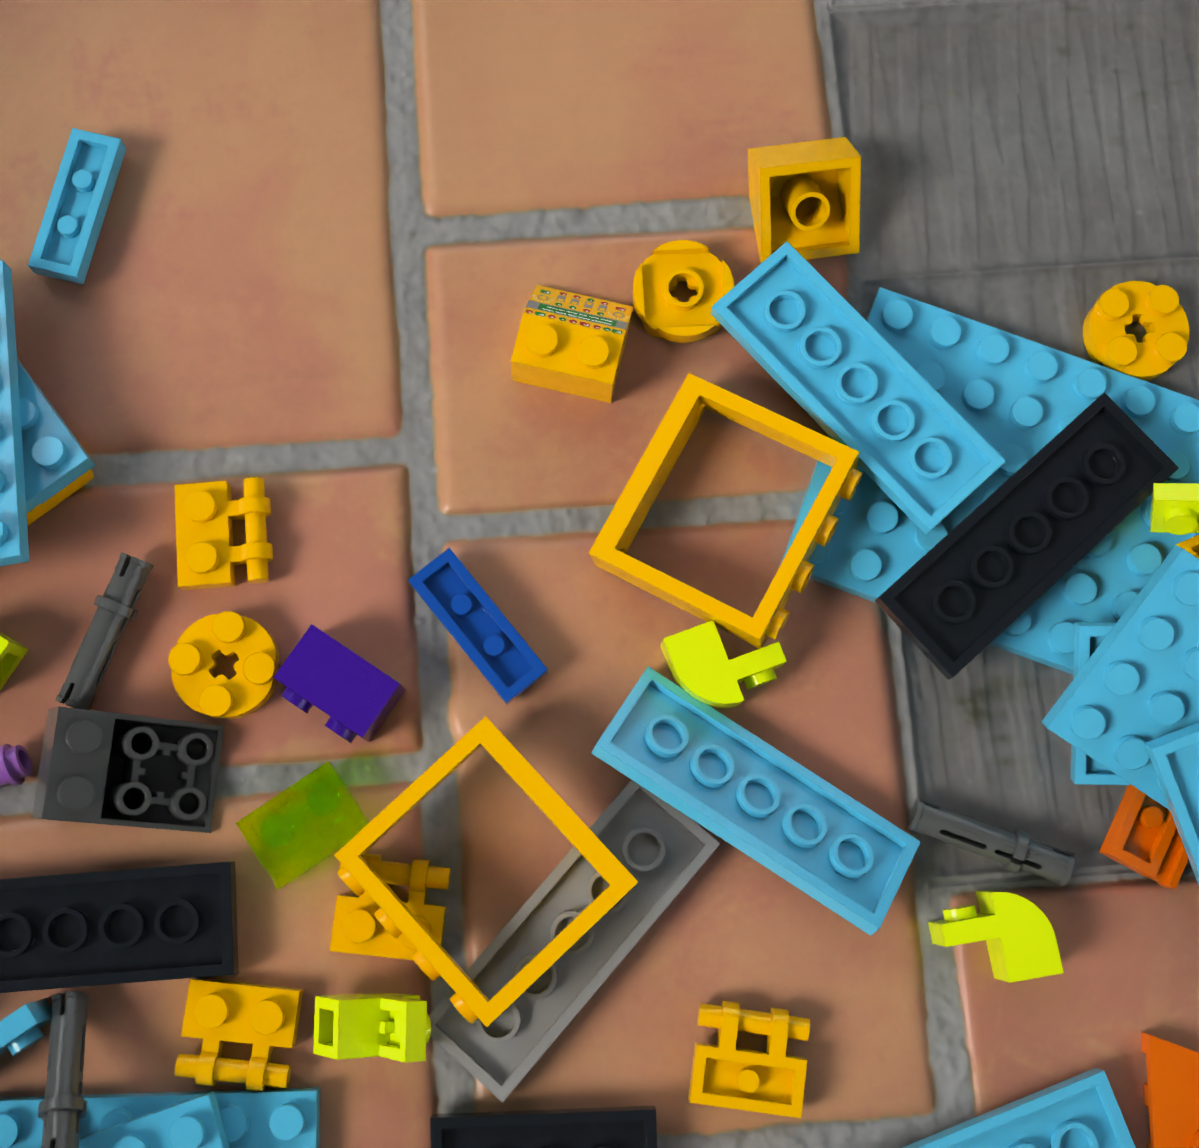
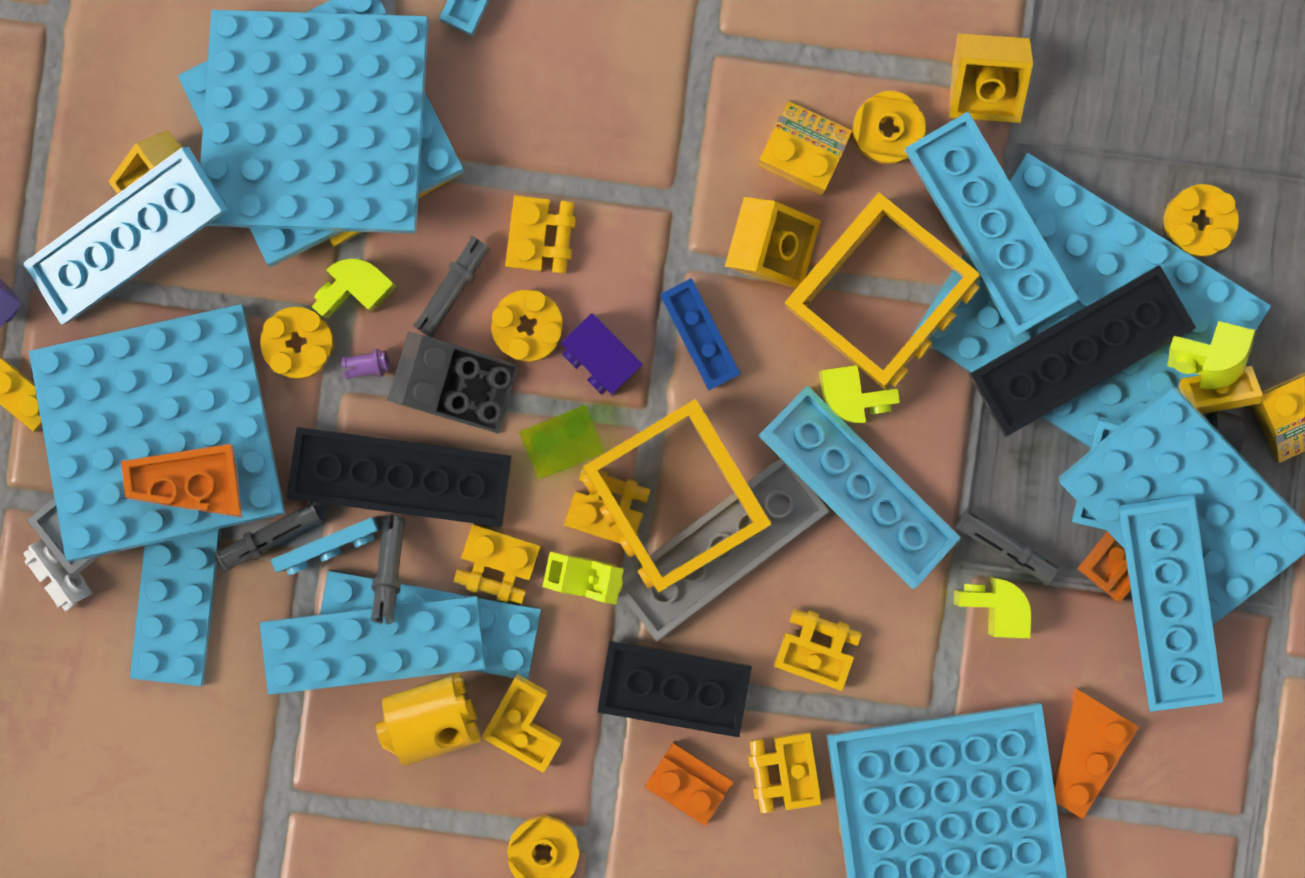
camera: 15 degrees right, 10 degrees up
none -> yellow slope [725,197,821,289]

